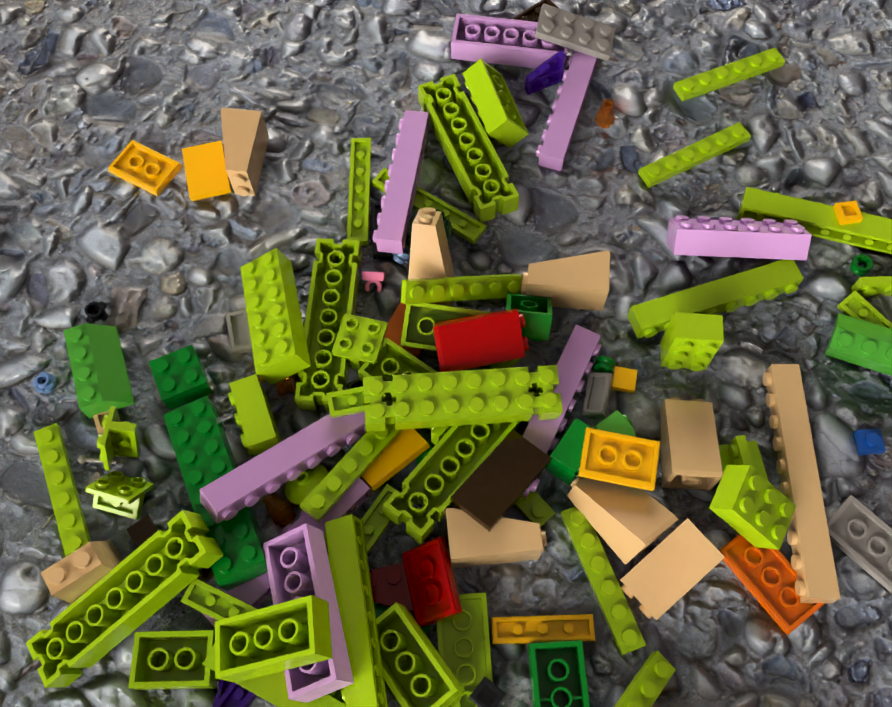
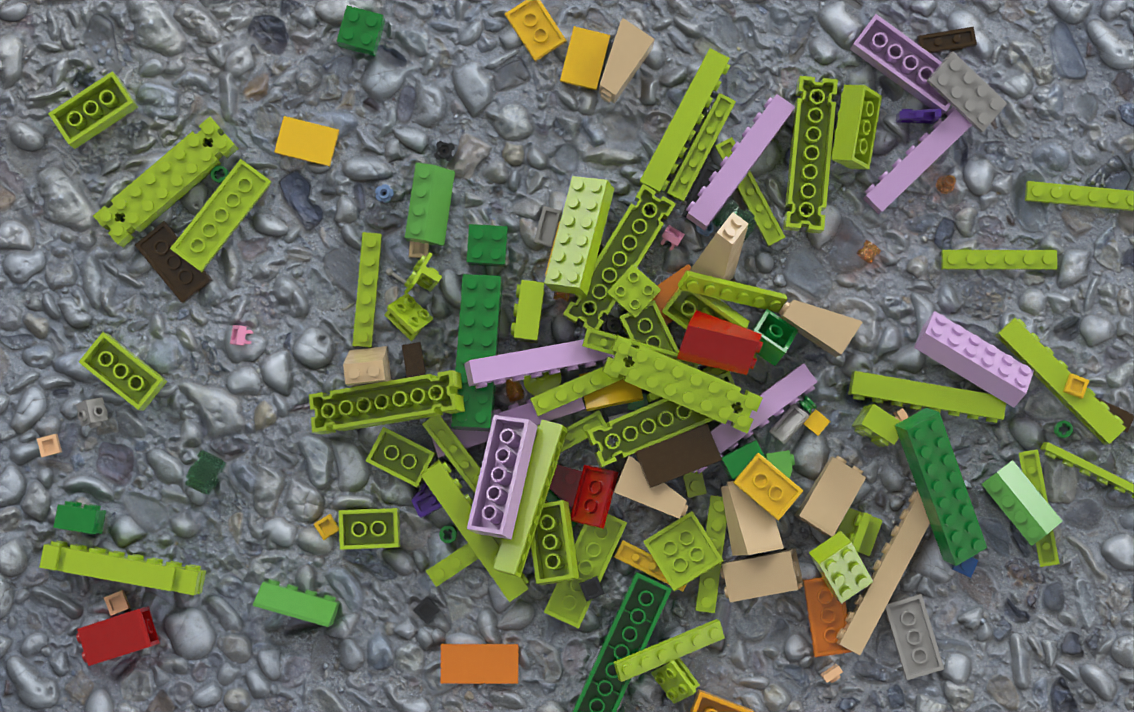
camera: 25 degrees right, 20 degrees up
lime brick [215,595,333,683] -> none
none -> lime brick [639,48,731,195]
none -> lime plate [643,511,724,592]
none -> light nougat plate [820,664,843,683]
none -> clear orange wheel [856,240,881,264]
none -> green brick [894,407,987,566]

